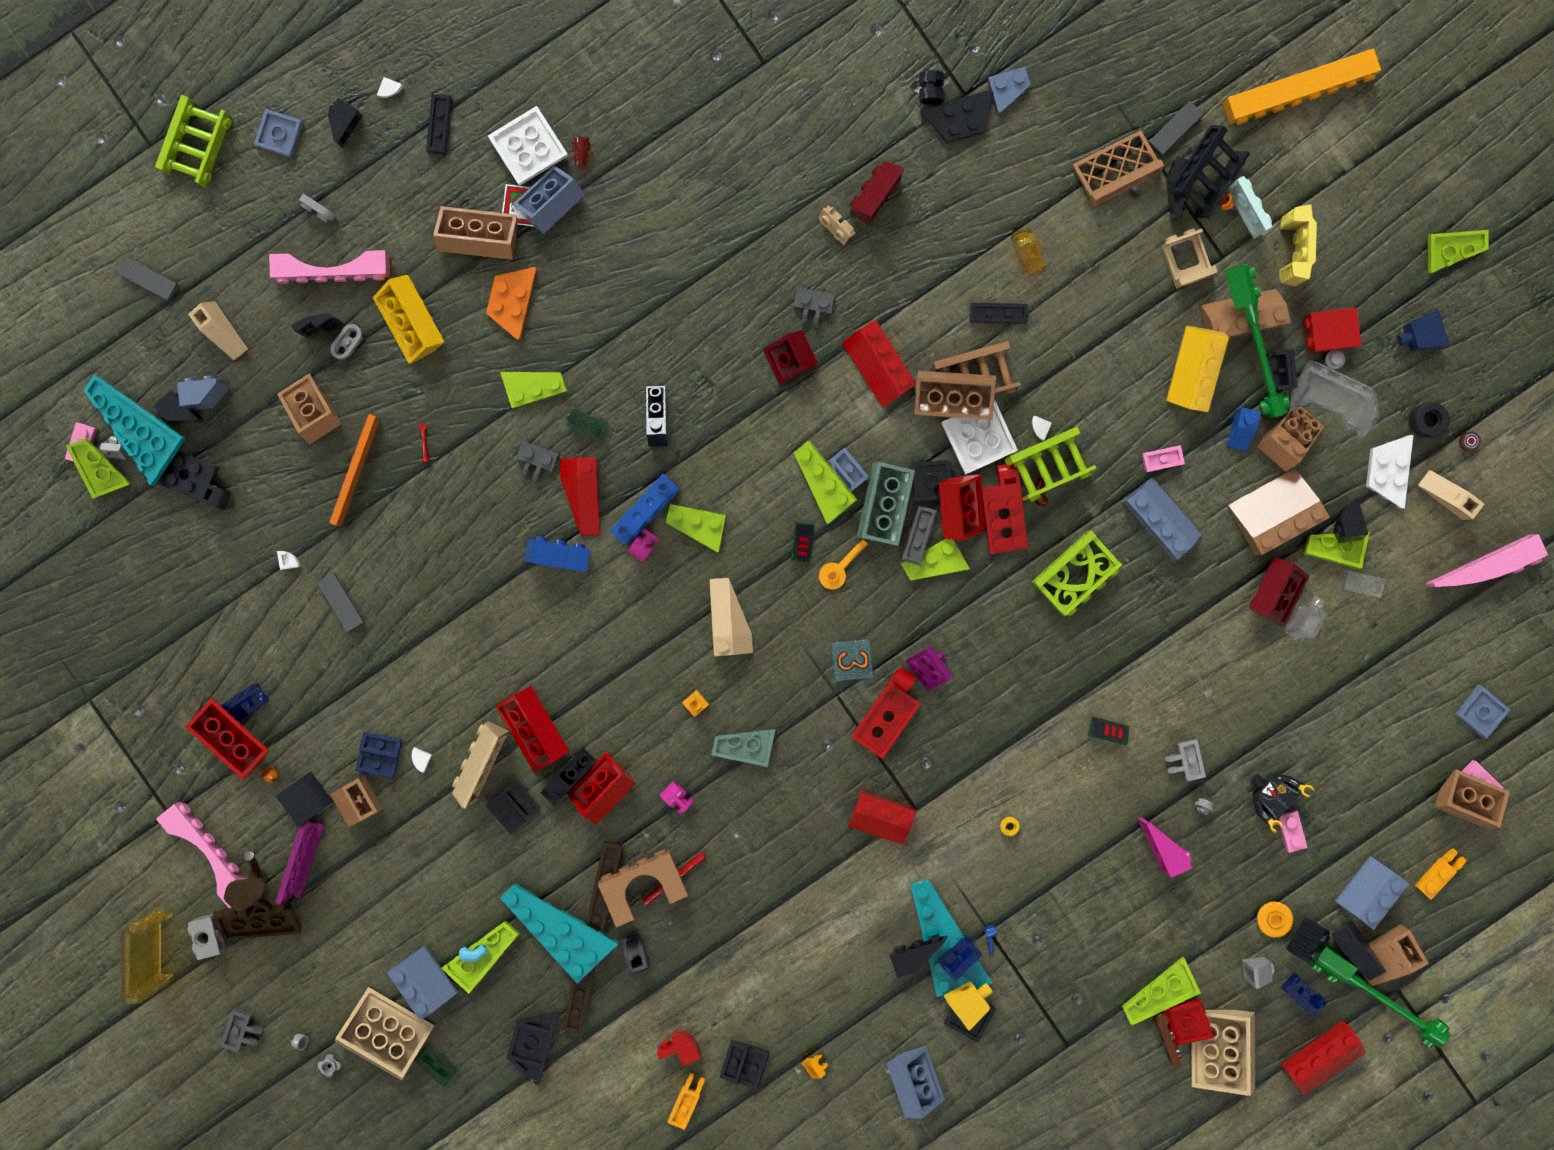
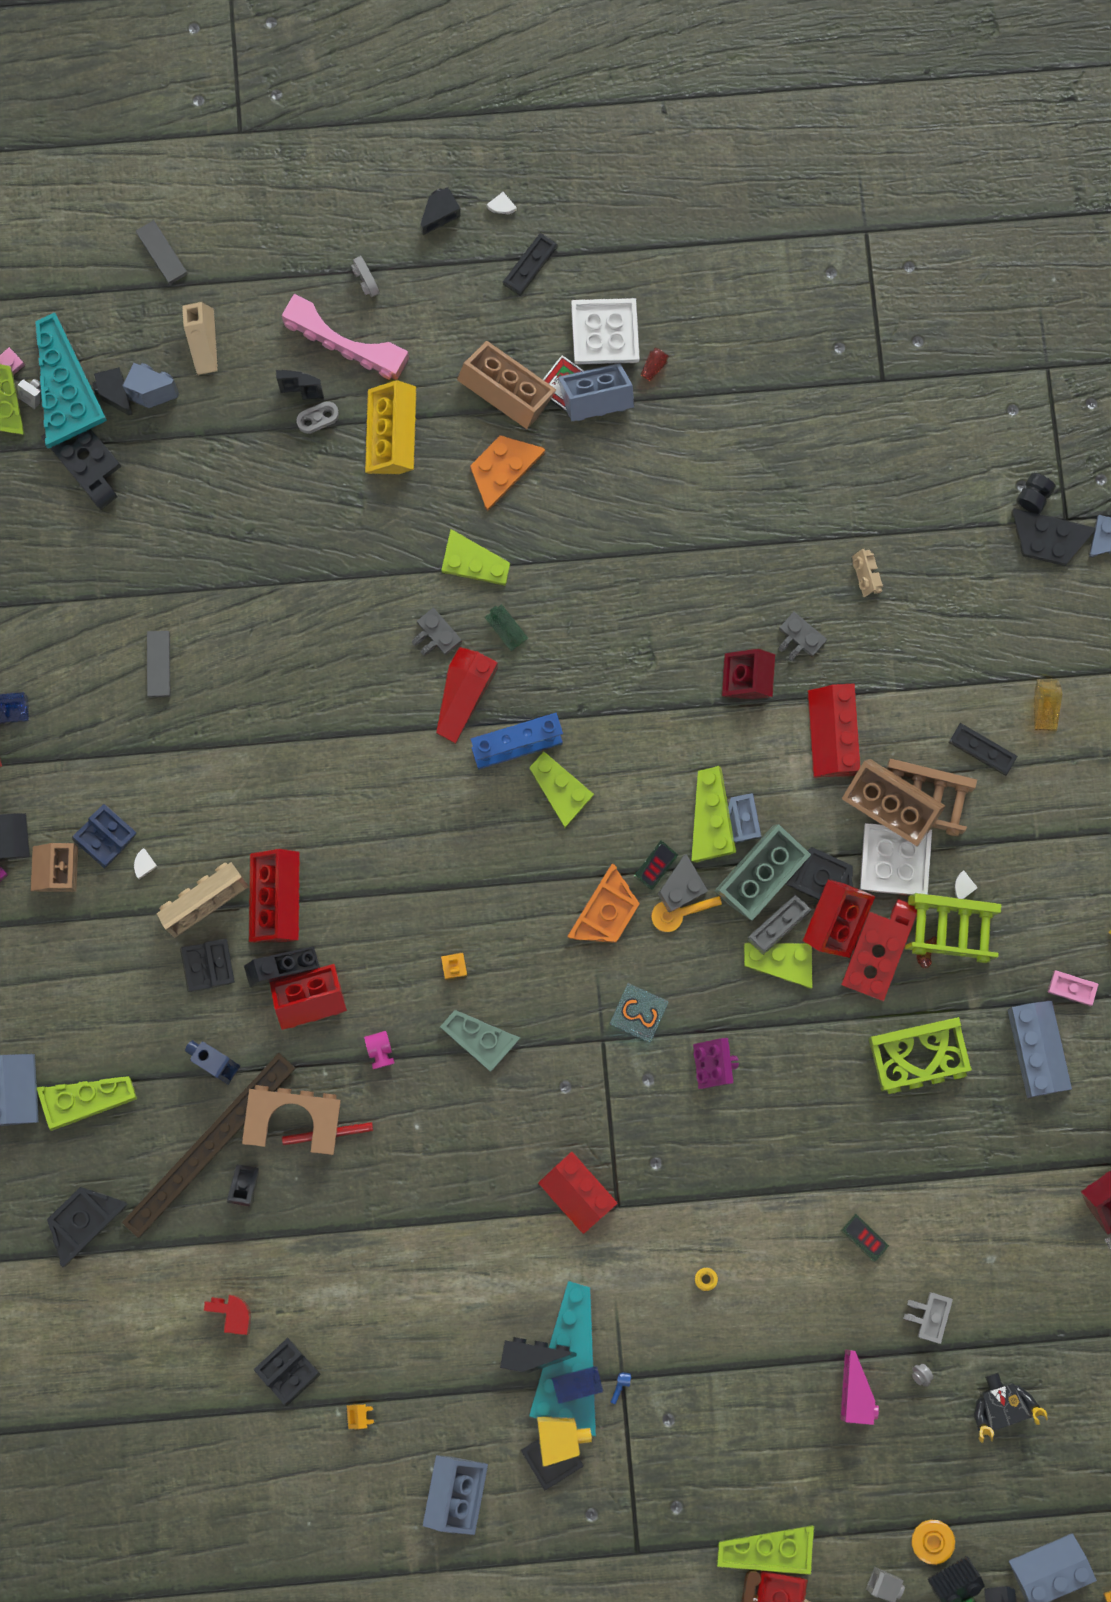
camera: 30 degrees right, 10 degrees down
lime fence [155,95,232,188] -> none
sand blue tile [254,108,304,158] -> none
medium nougat slope [277,373,342,445] -> none
white tile [277,551,301,570] -> none
orange tile [330,414,380,526] -> none
red hinge [419,423,429,463] -> none
medium azure arm [459,944,489,962] -> none
teal wing [500,884,620,983] -> none
blue wedge [523,536,590,572] -> none
dark pink piece [628,528,659,563] -> none
black slope [646,386,668,447] -> none
light orange hinge [667,1072,705,1130] -> none
tan wedge [710,578,753,656] -> none
dark red slope [850,161,904,226] -> none
red hinge [851,666,921,759] -> none
bright pink plate [1278,810,1308,853] -> none
none -> dark blue torso [185,1040,240,1085]
none -> orange wing [567,864,640,943]
none -> dark grey wing [658,854,708,913]

